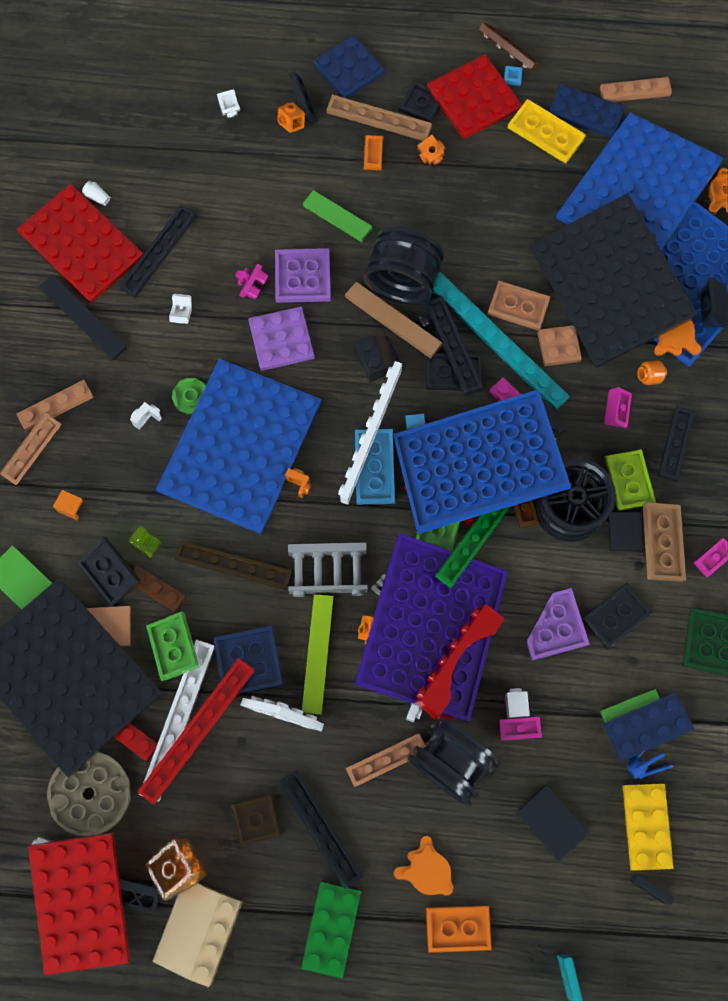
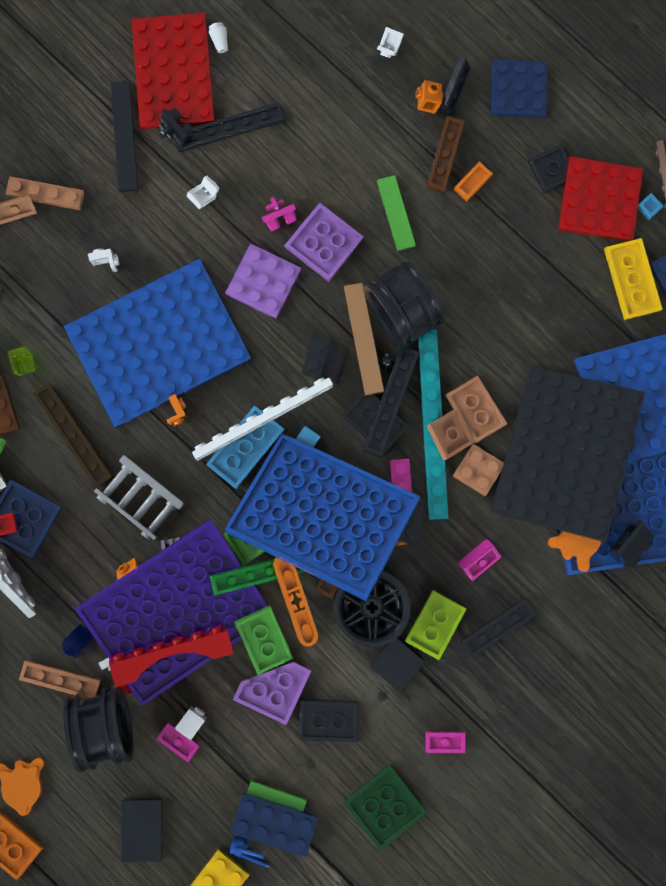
camera: 35 degrees right, 10 degrees up
bright green tile [172,378,206,414] -> none
lime tile [302,594,334,715] -> none
medium nougat plate [327,95,432,141] -> none
orange brick [418,135,445,166] -> none
orange head [637,360,667,385] -> none
medium nougat plate [643,502,686,582] -> none
none -> clear blue bracket [61,624,94,659]
none -> black hips [159,108,192,146]
none -> bright green tile [234,605,294,675]
none -> orange piece [273,557,318,647]
none -> reddish brown plate [426,116,465,193]
none -> nougat plate [427,408,475,460]

